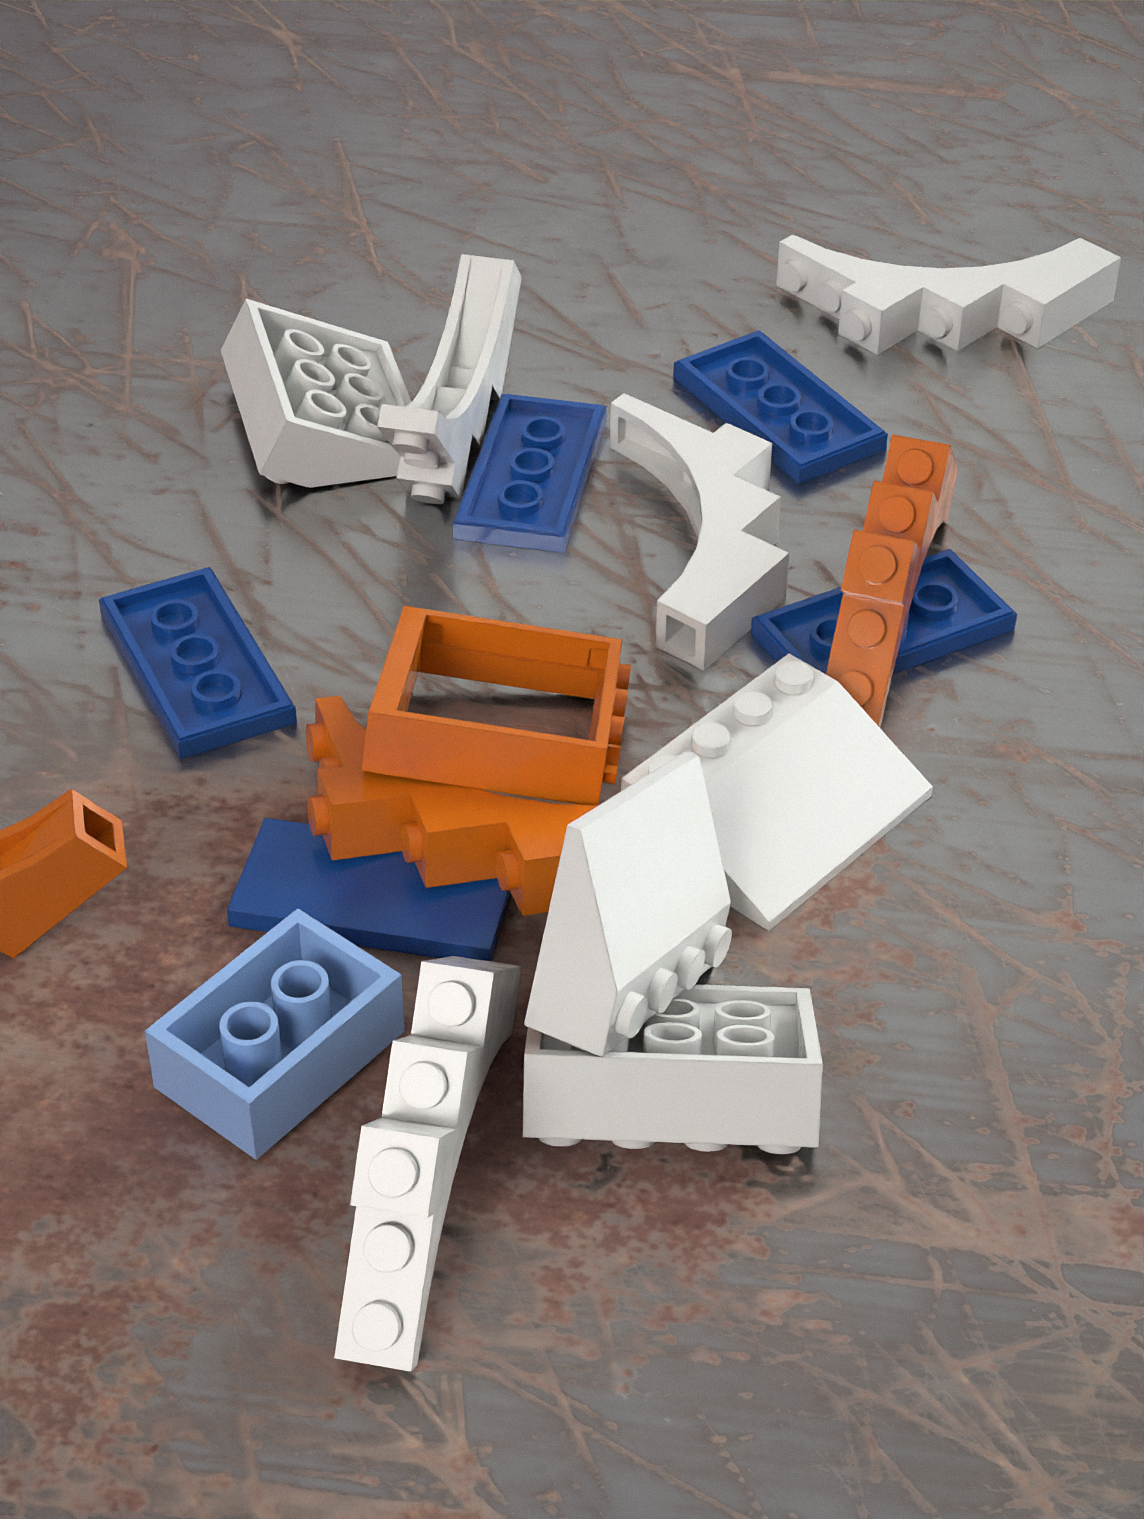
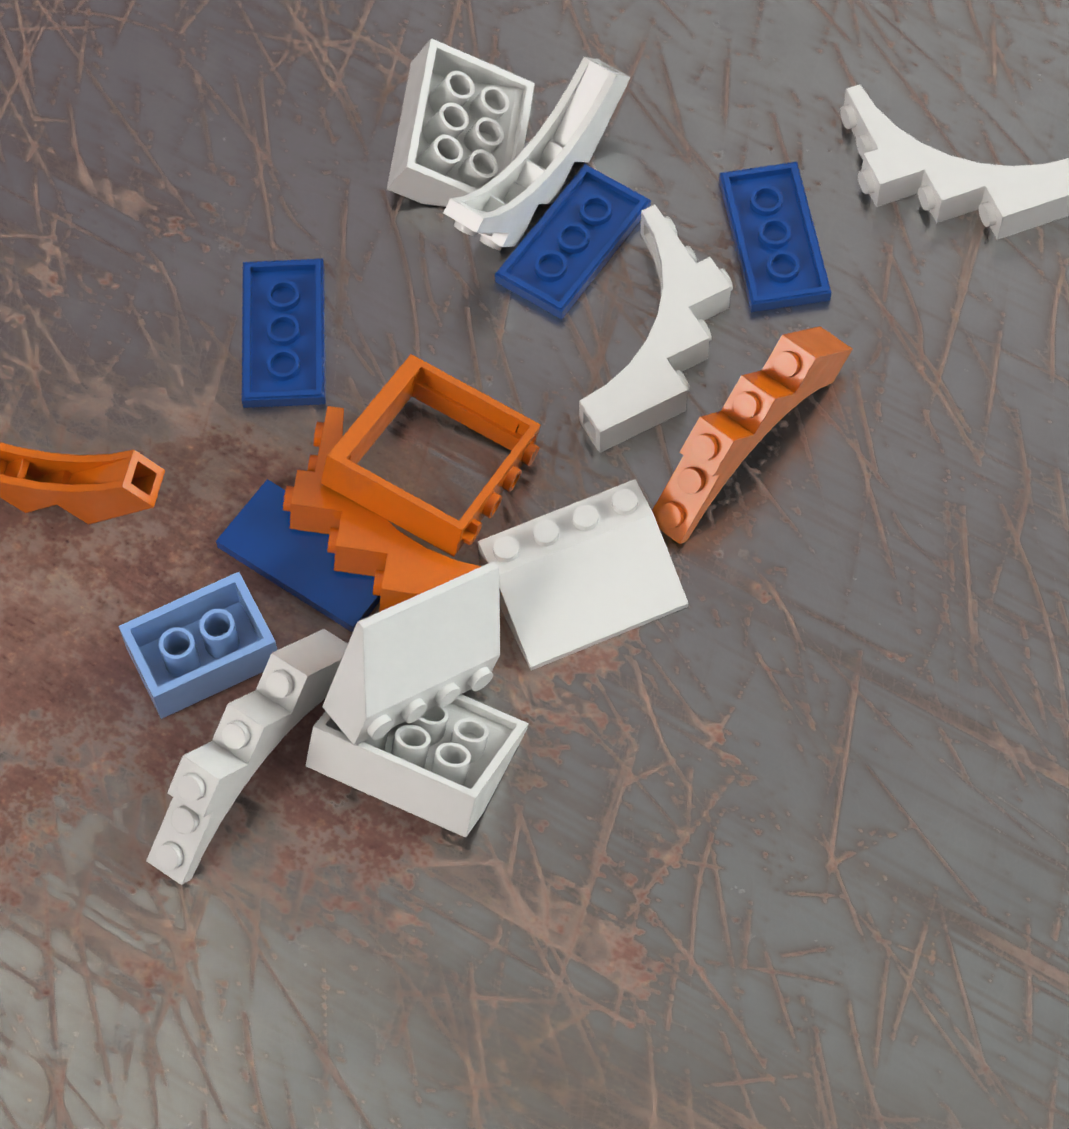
camera: 25 degrees right, 20 degrees up
blue tile [751,549,1017,675] -> none

